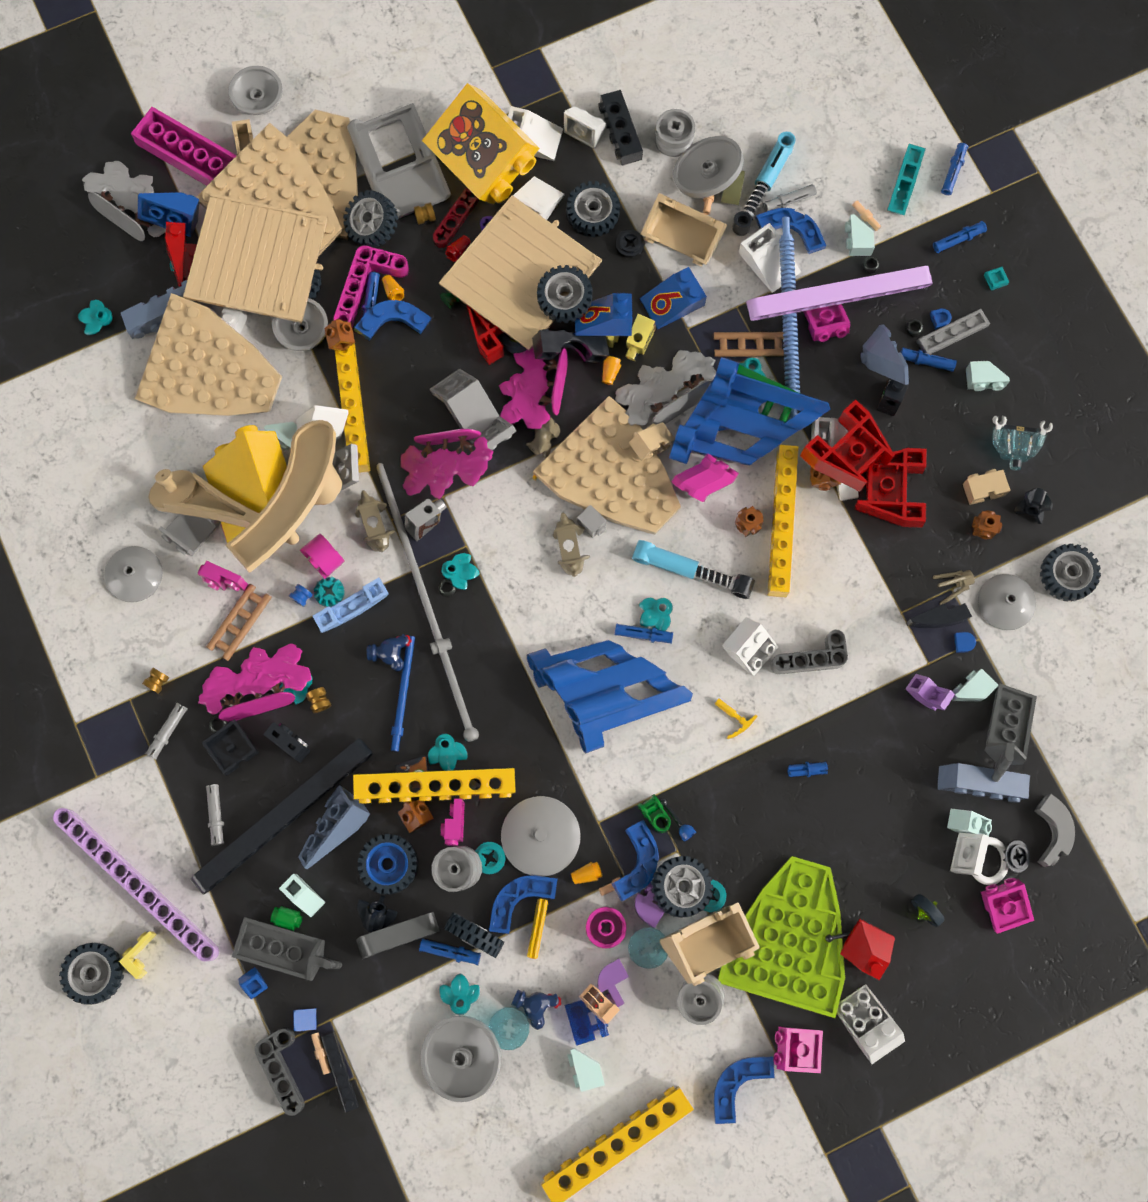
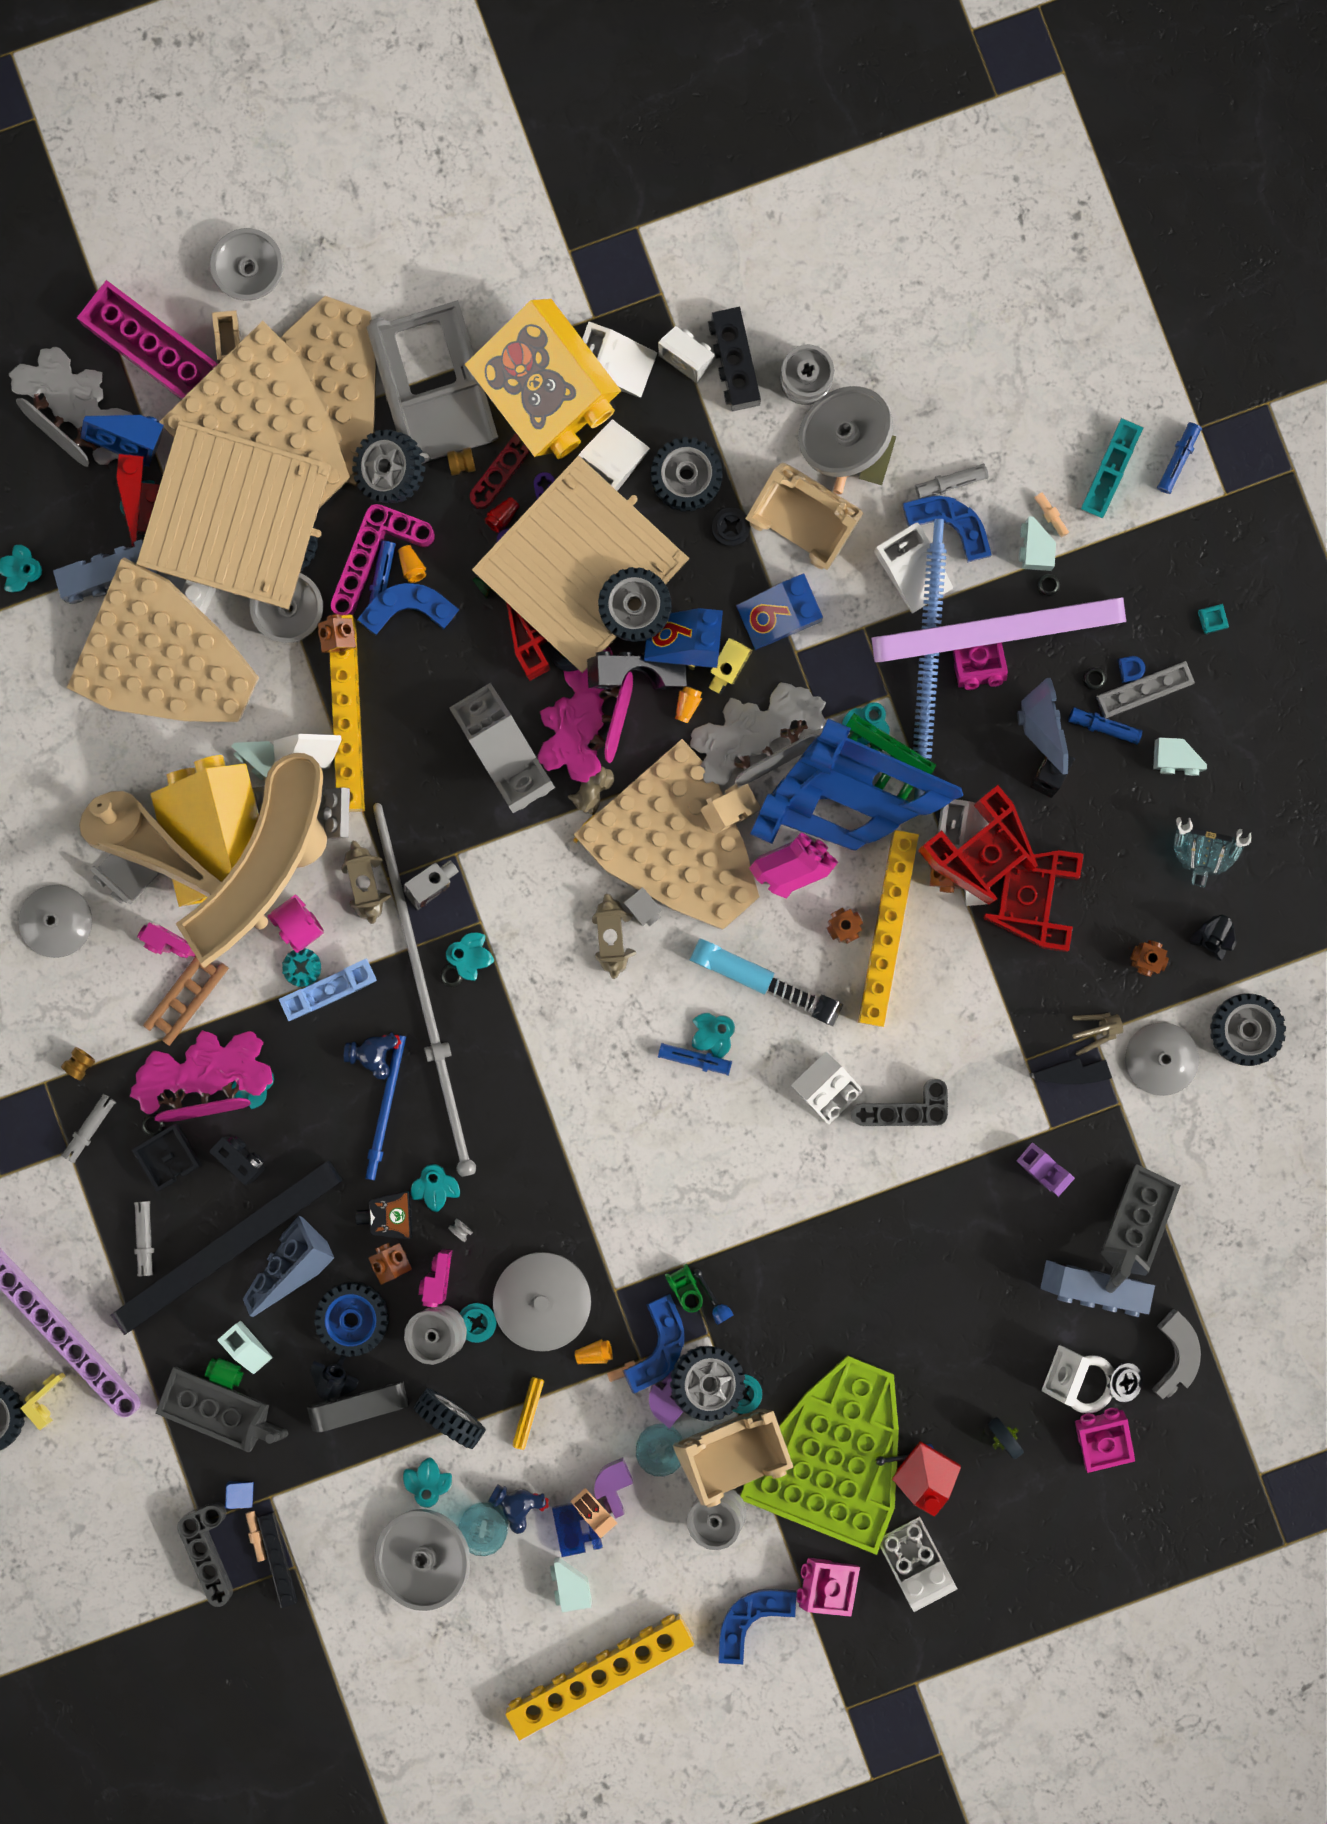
camera: 10 degrees right, 10 degrees up
blue slope [238,967,268,999] -> none
blue wheel [289,584,313,607] -> none
pearl gold wheel [306,687,331,713] -> none
yellow brick [353,768,515,804] -> none
dark pink plant [401,429,493,500] -> none
blue pin [419,939,481,966] -> none
blue plate [489,876,557,934] -> none
blue panel [526,640,693,754] -> none
dark pink brick [585,907,626,948] -> none
medium nougat bar [714,332,784,357] -> none
yellow piece [715,698,758,739] -> none
piece [732,131,796,236] -> none
blue axle [787,762,828,777] -> none
blue pin [933,221,987,253] -> none
light aqua slope [947,809,992,836] -> none
light aqua slope [952,669,998,702] -> none
blue tile [954,632,976,653] -> none
tan brick [963,469,1010,505] -> none

